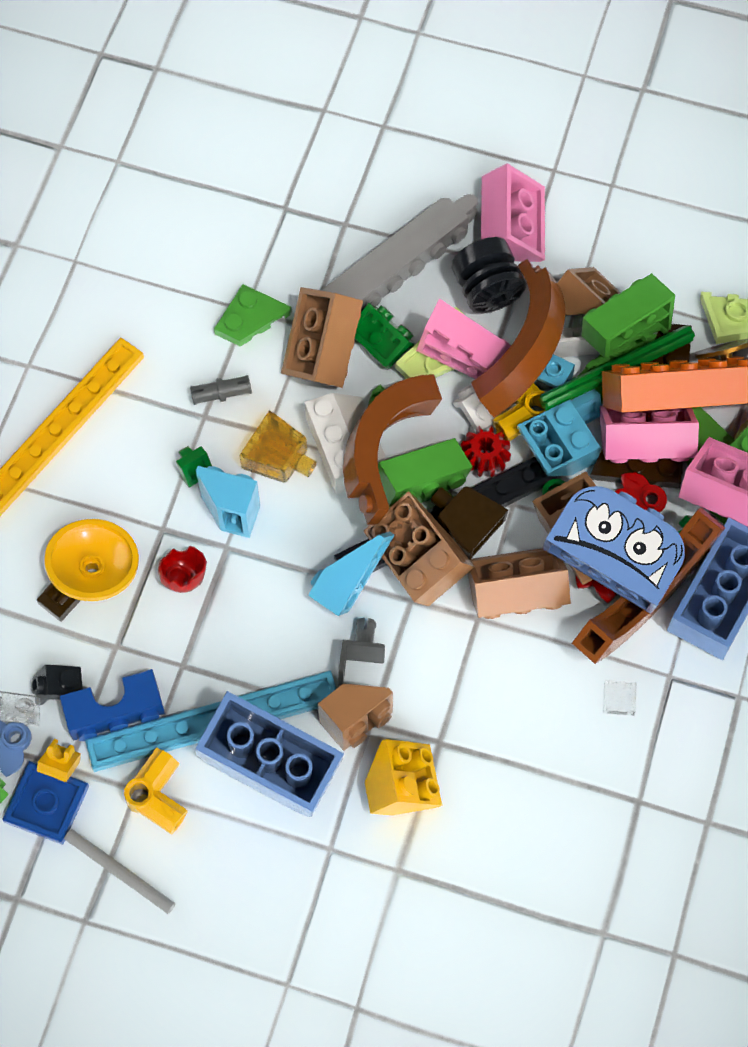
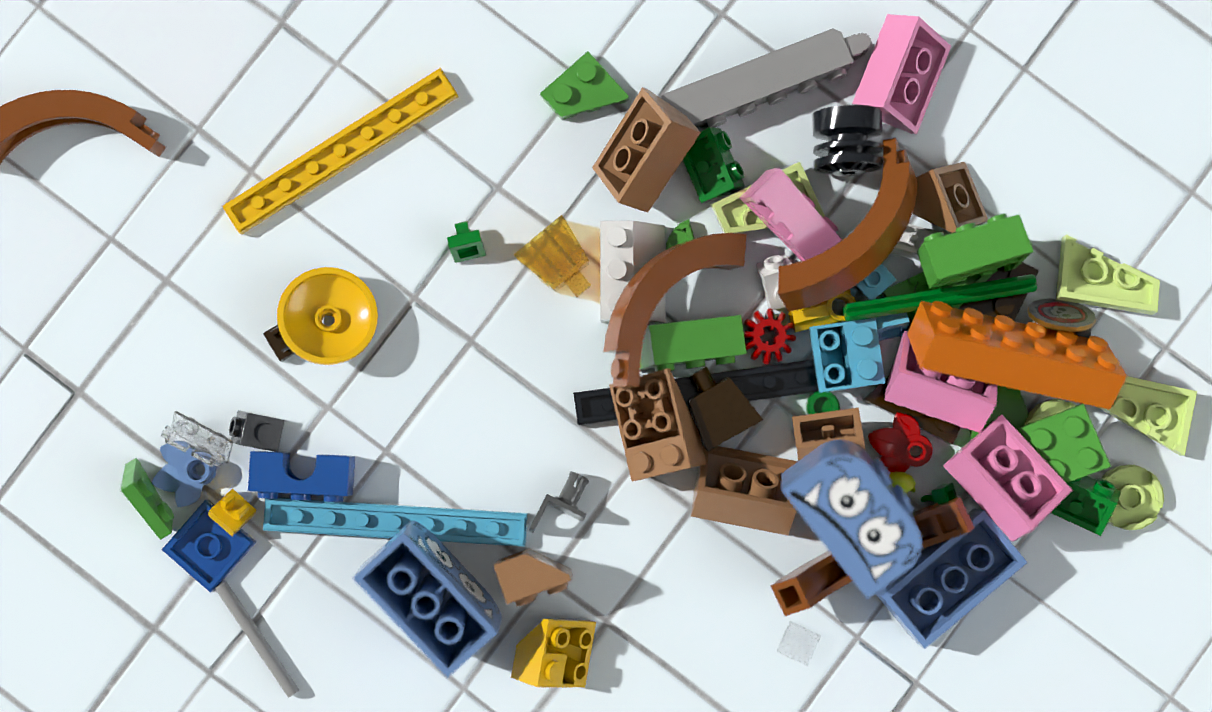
camera: 20 degrees right, 20 degrees up
yellow piece [124,747,188,835] -> none
red hair [157,546,207,593] -> none
dark grey pin [190,375,252,405] -> none
medium azure slope [196,466,260,538] -> none
medium azure slope [308,532,394,616] -> none

